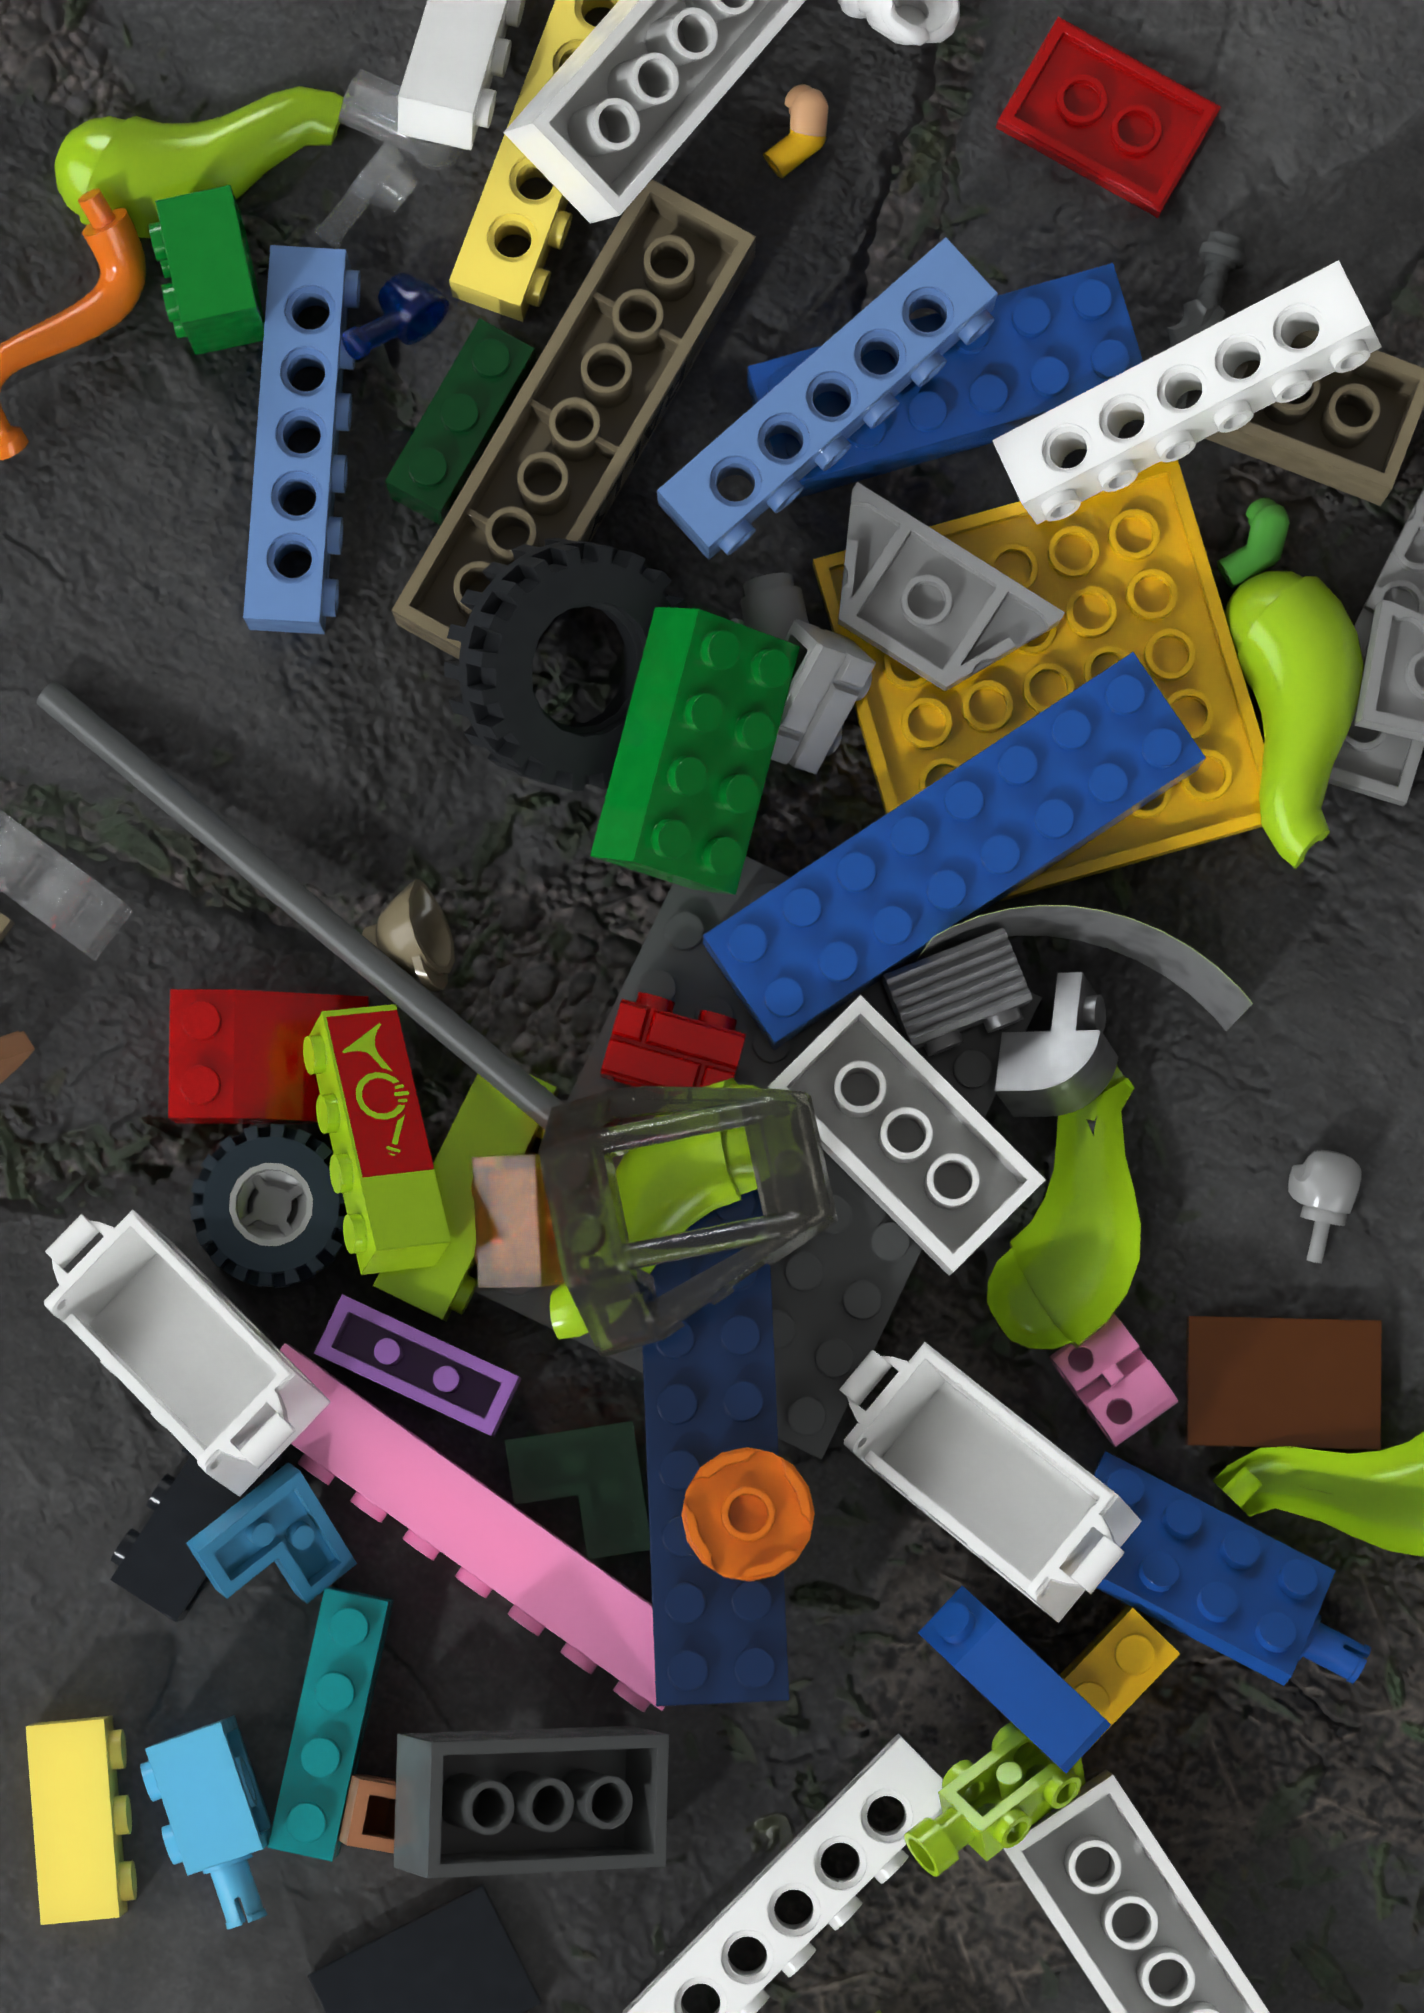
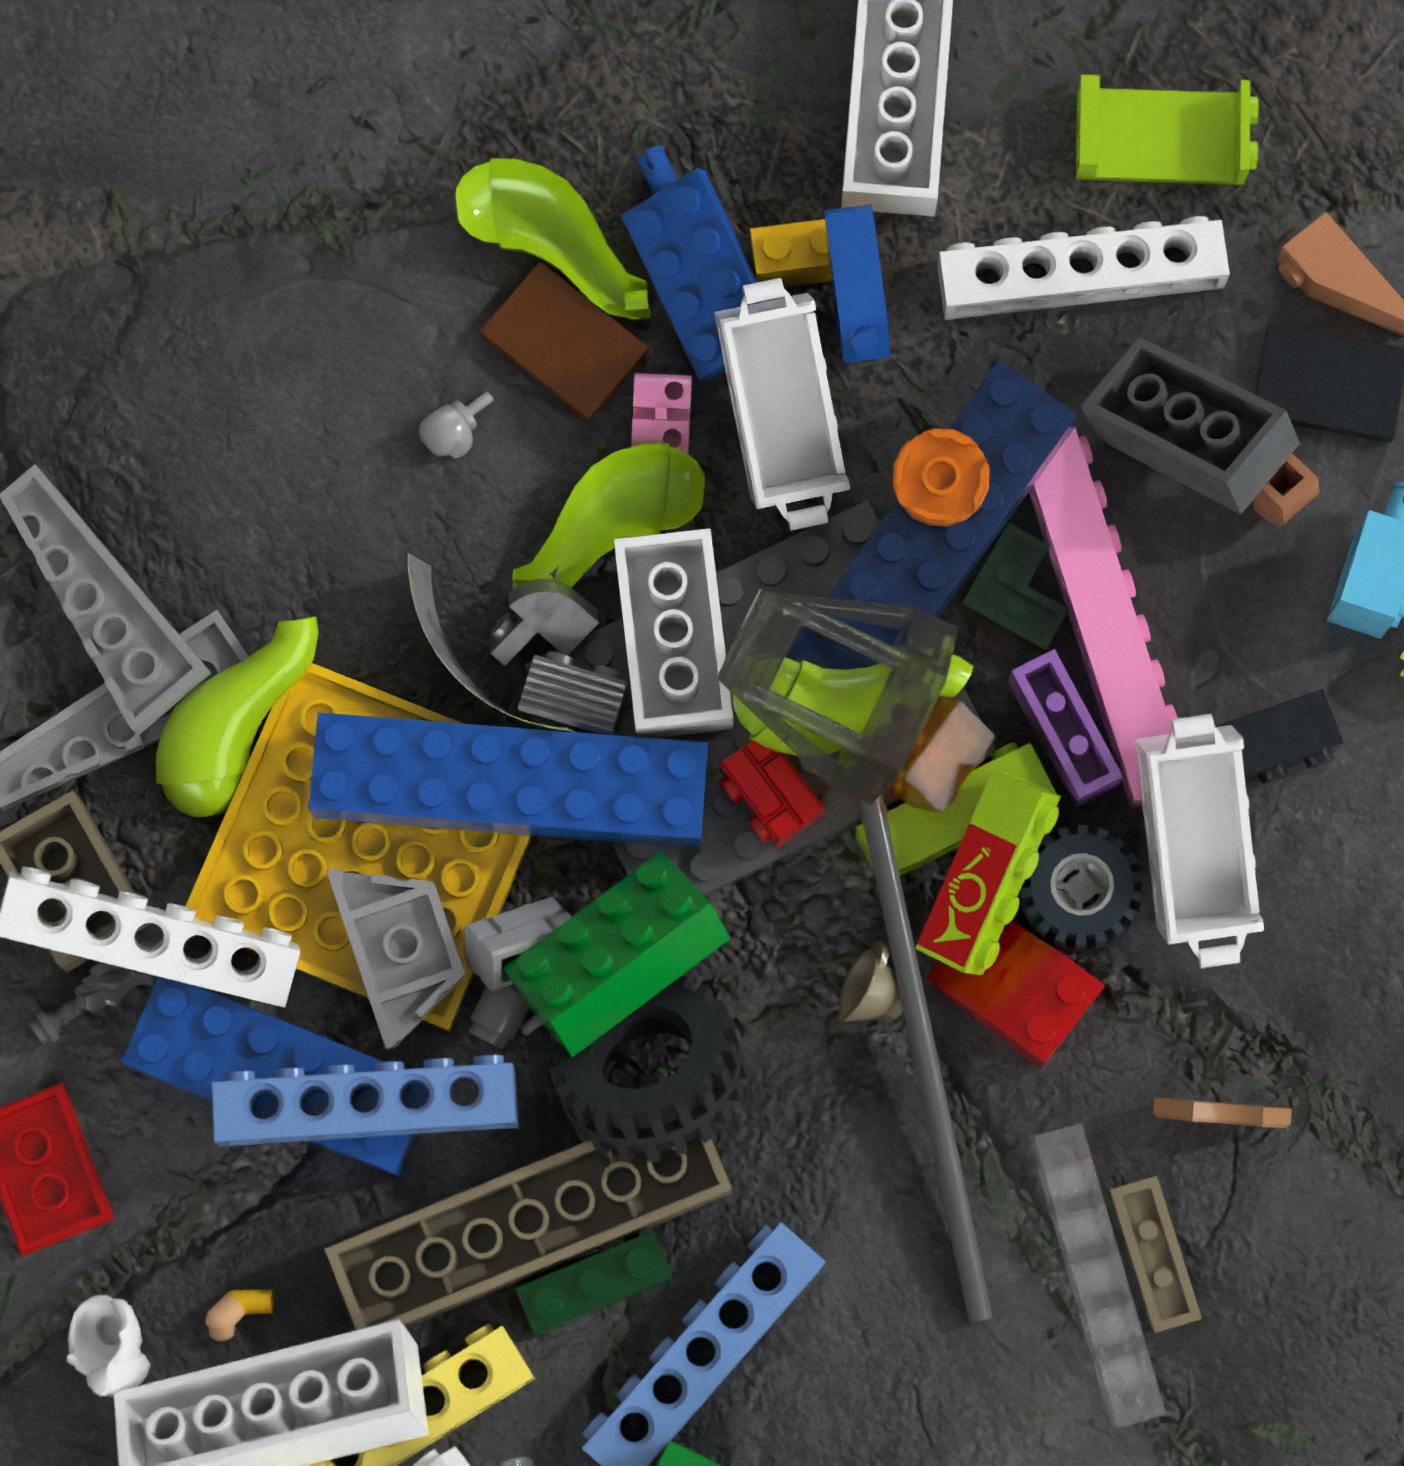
camera: 140 degrees left, 5 degrees down
dark azure plate [186,1462,357,1604] -> none
teal brick [268,1586,394,1862] -> none
clear blue bar [342,273,449,360] -> none
lime brick [904,1722,1086,1877] -> none
bright green arm [1217,497,1290,588] -> none

